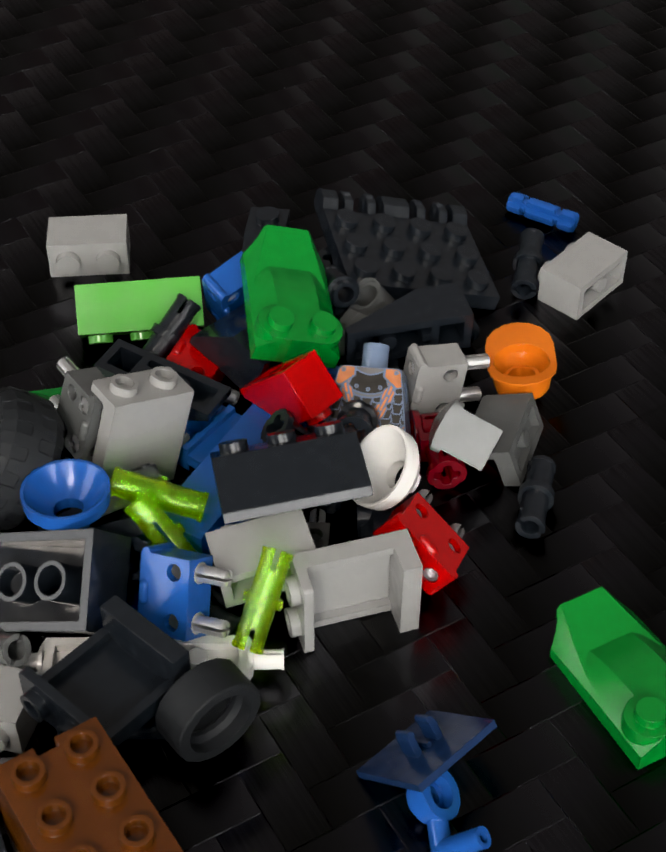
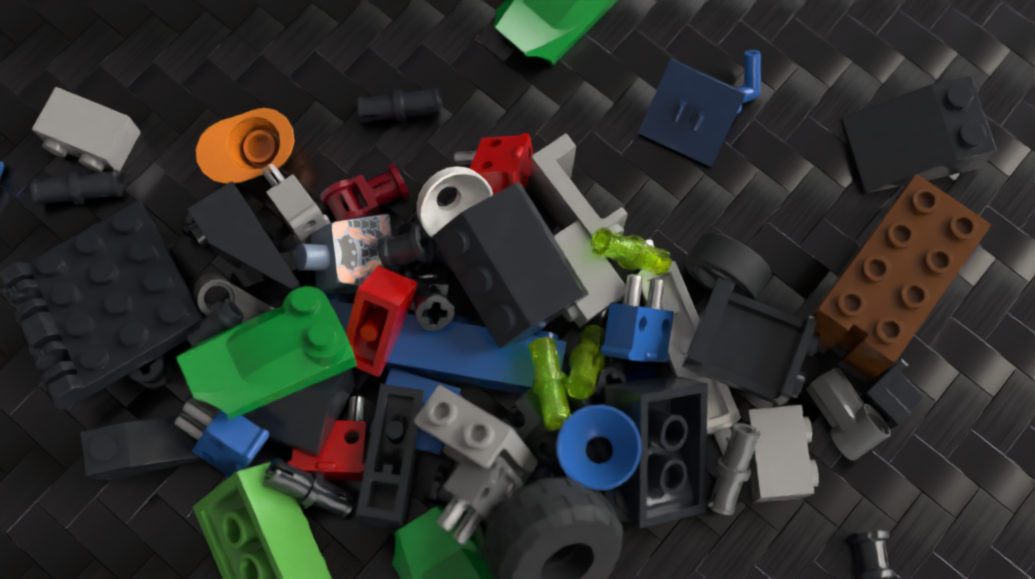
camera: 110 degrees left, 30 degrees up
tile [429,399,503,471] -> none
dark grey panel [475,393,544,486] -> none

